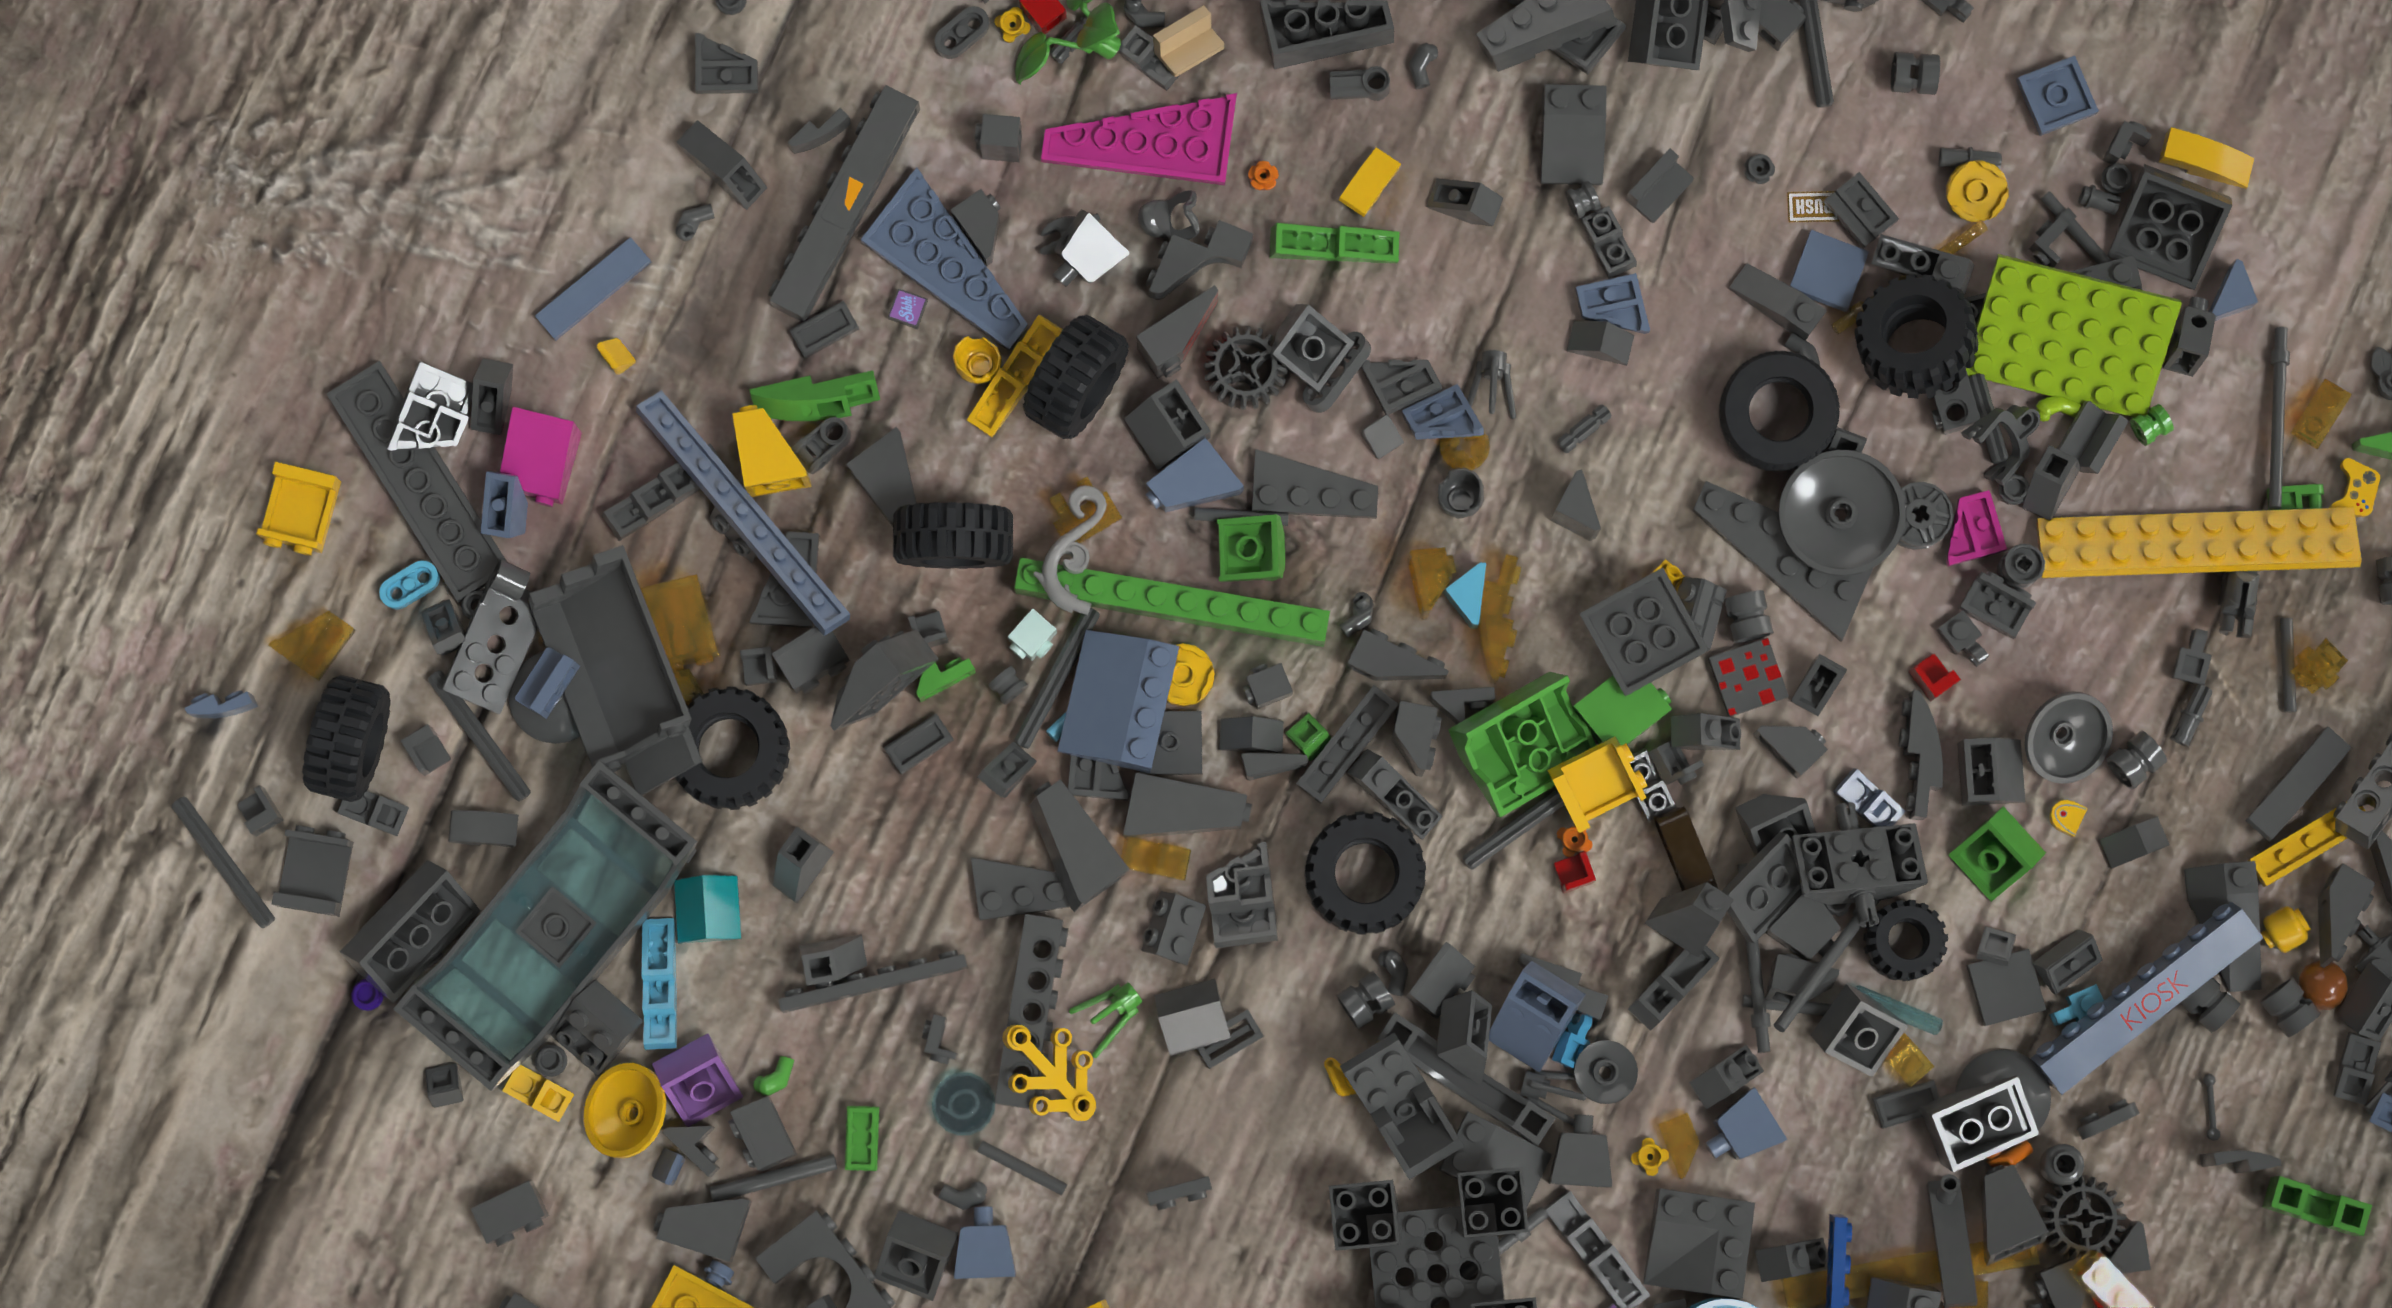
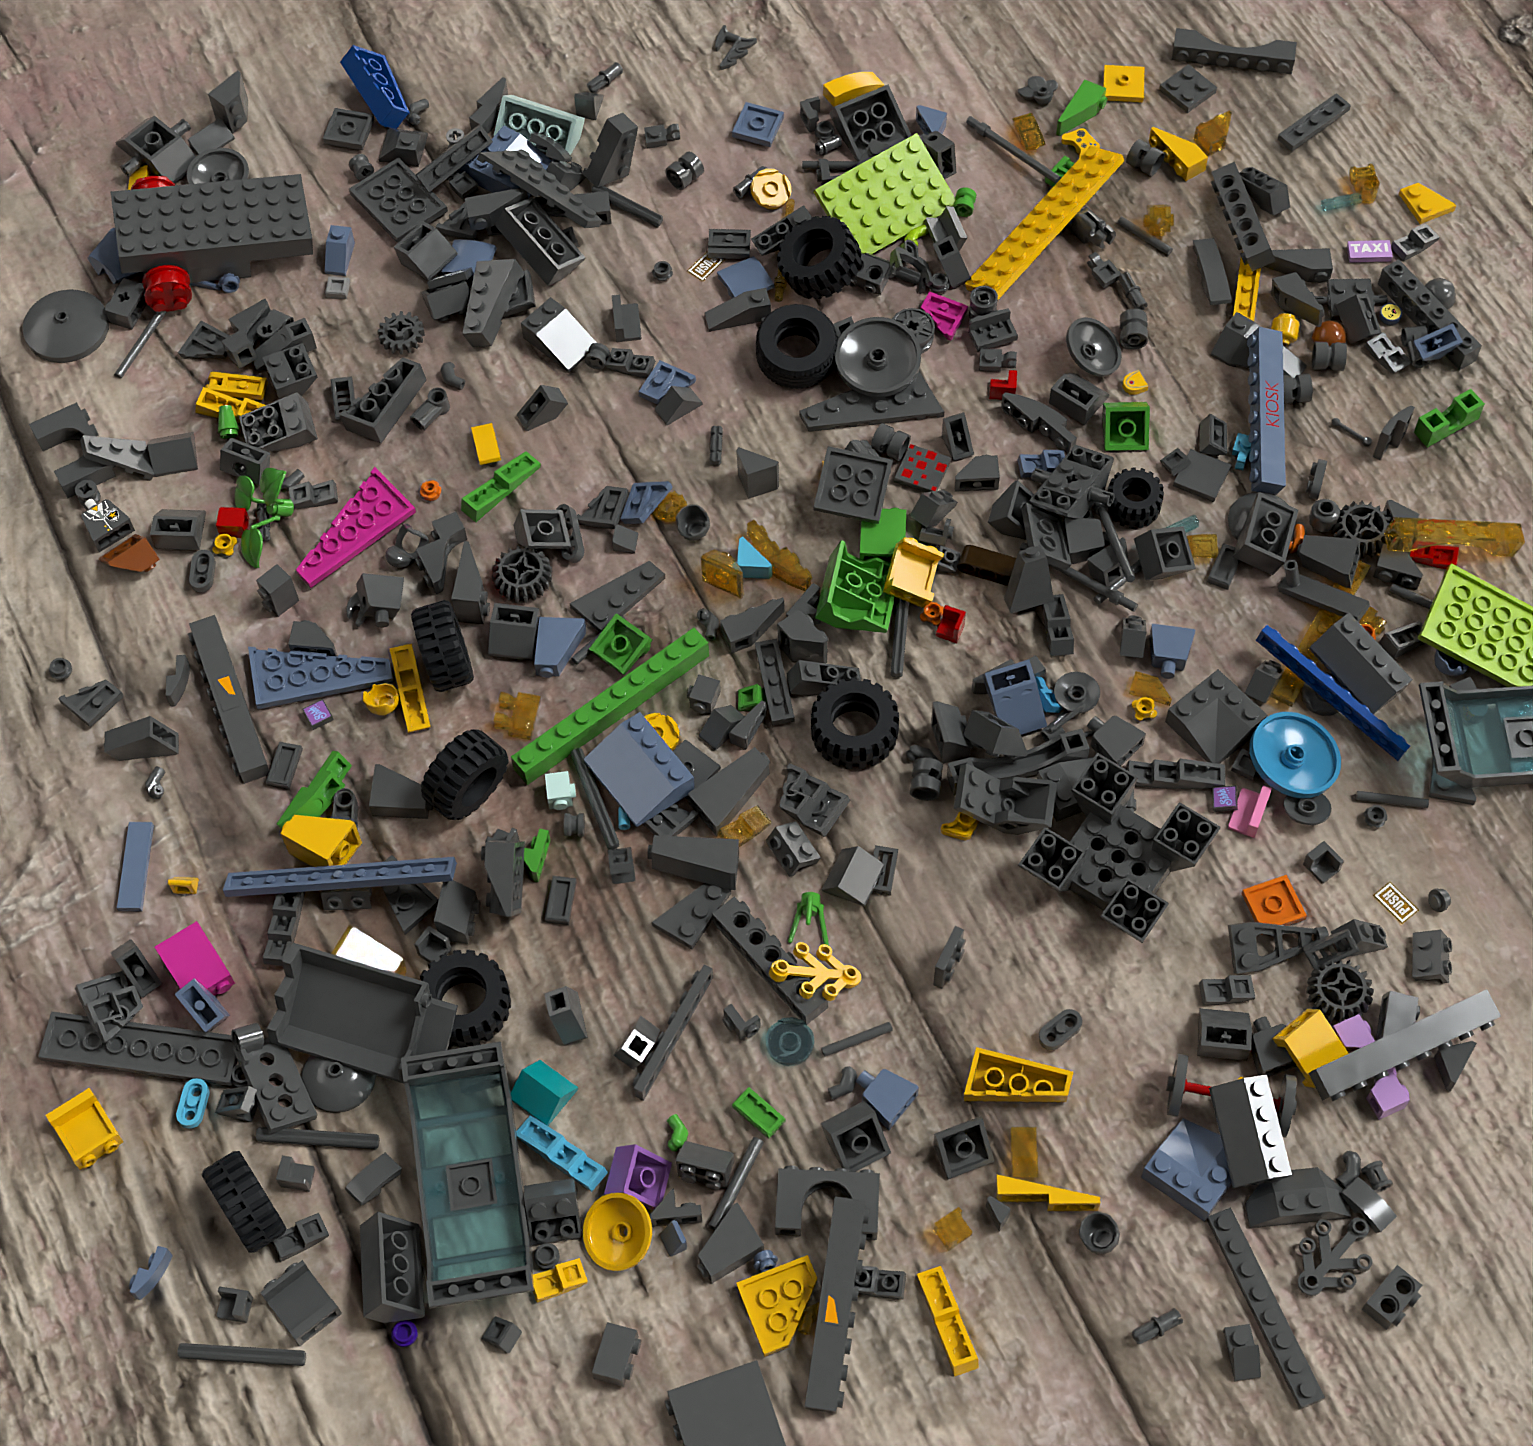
camera: 45 degrees left, 20 degrees down
clear yellow wing [268,611,356,681] -> none
sand blue panel [515,647,580,719] -> none
light grey plant [1033,485,1107,615] -> none
tan panel [1153,5,1224,77] -> none
dark grey plant [1467,350,1516,419] -> none
dark grey slope [2099,816,2170,869] -> none

